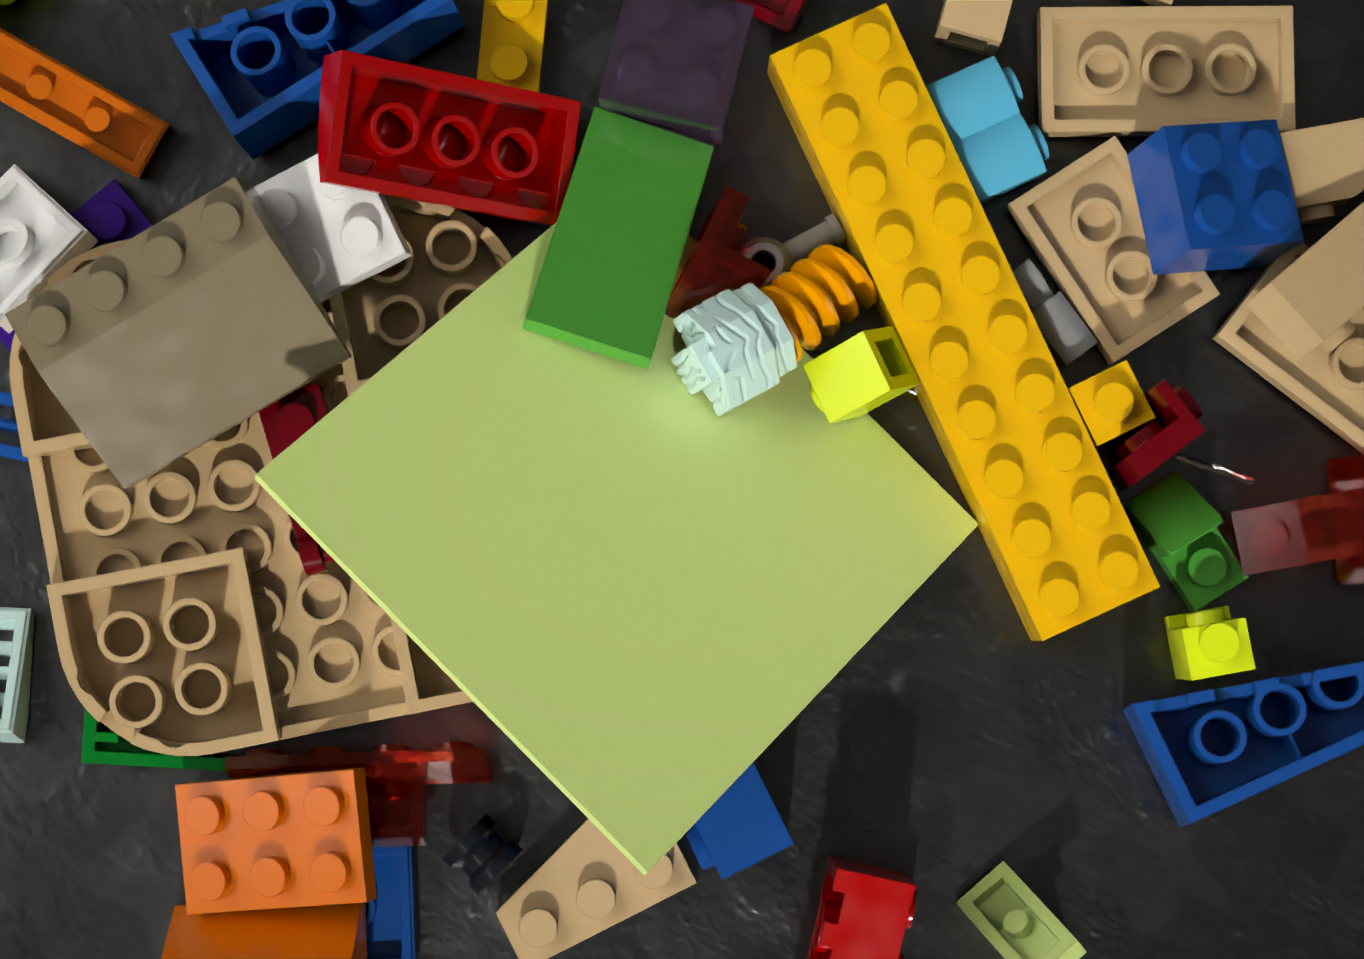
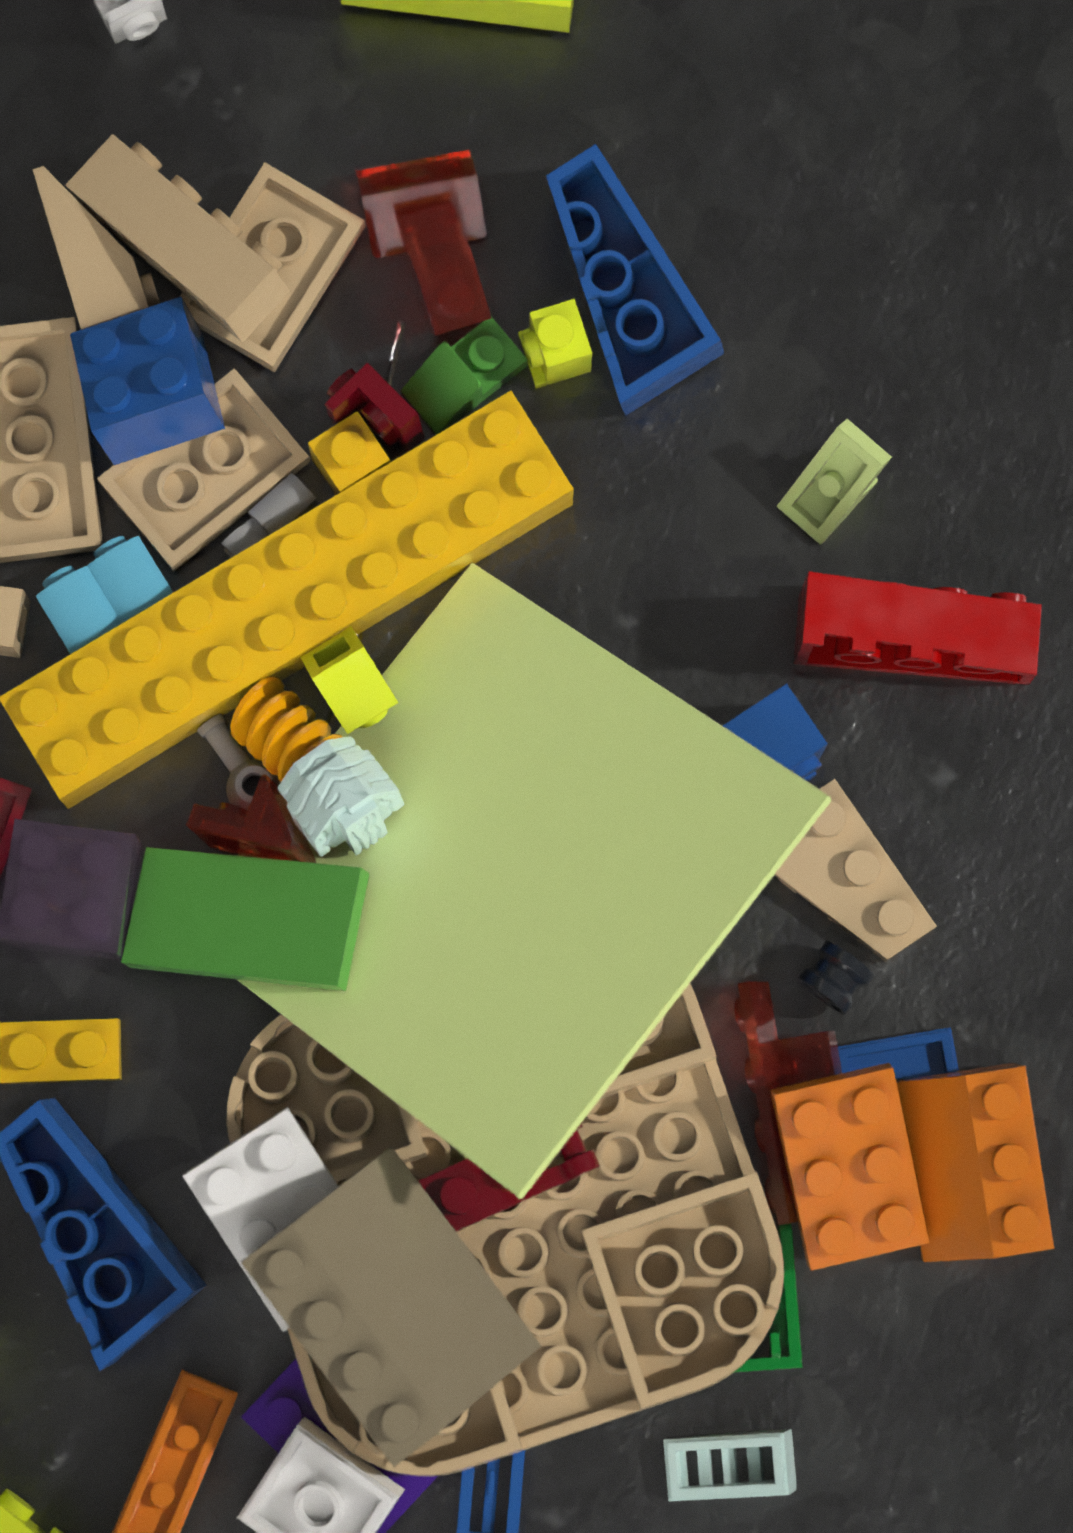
camera: 100 degrees left, 5 degrees down
red slope [318,50,581,226] -> none

